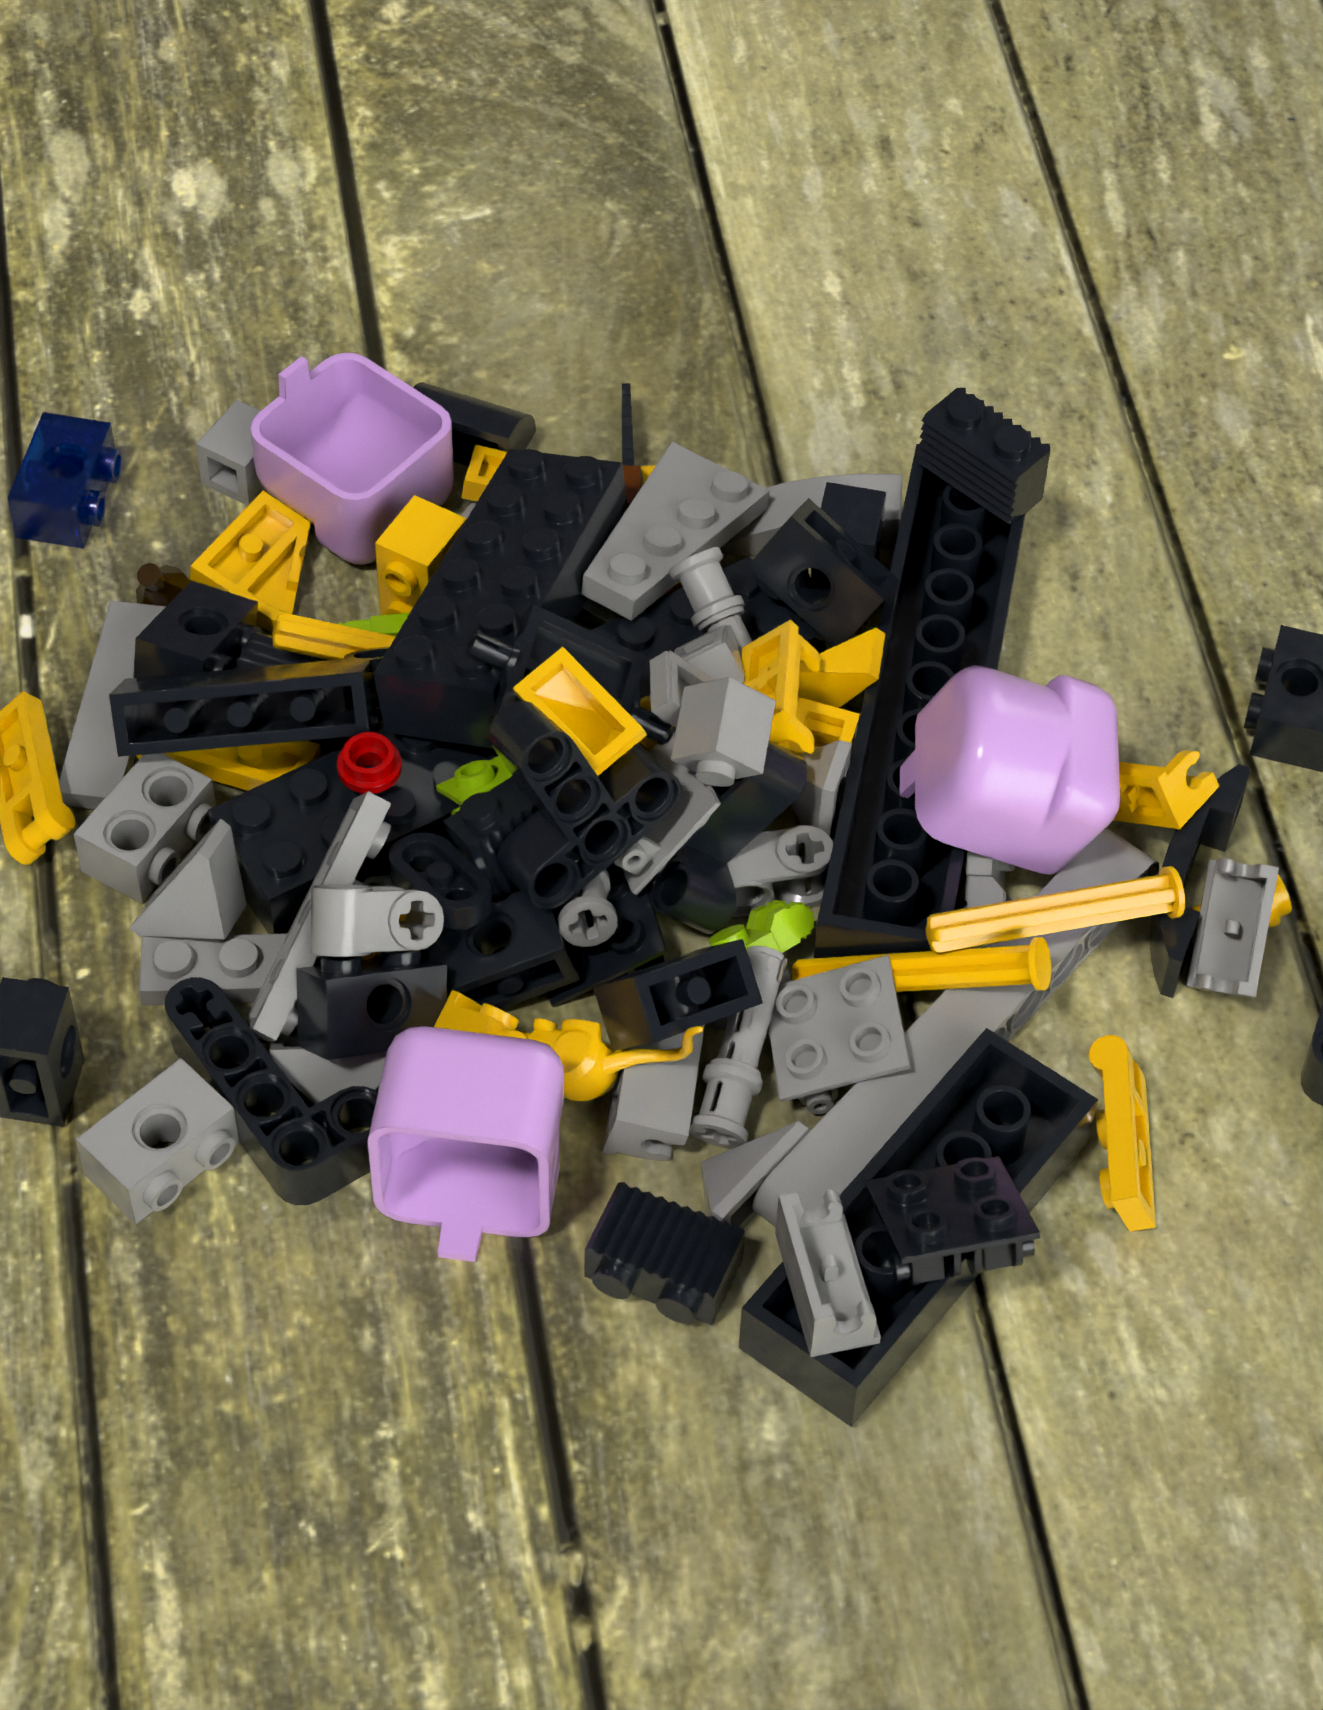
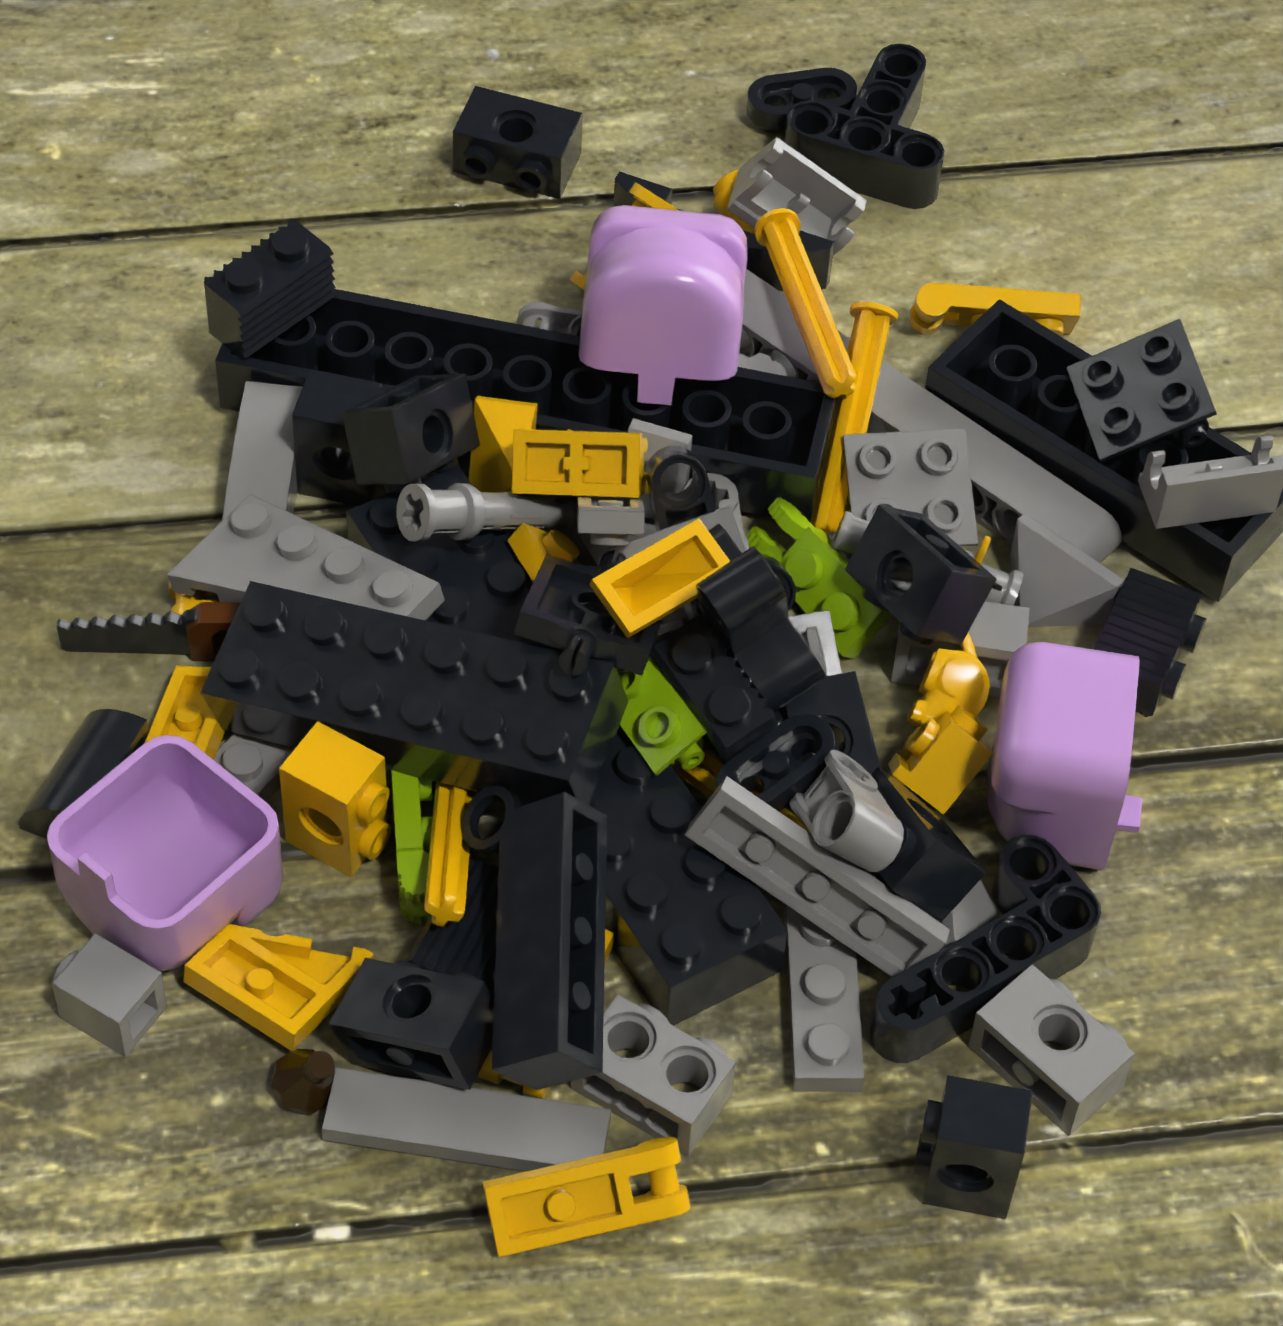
camera: 90 degrees left, 0 degrees up
clear blue brick [7,412,123,549] -> none
light grey slope [129,819,247,939] -> none
red plate [337,732,402,794] -> none
light grey brick [671,677,776,787] -> none
light grey slope [674,624,745,683] -> none

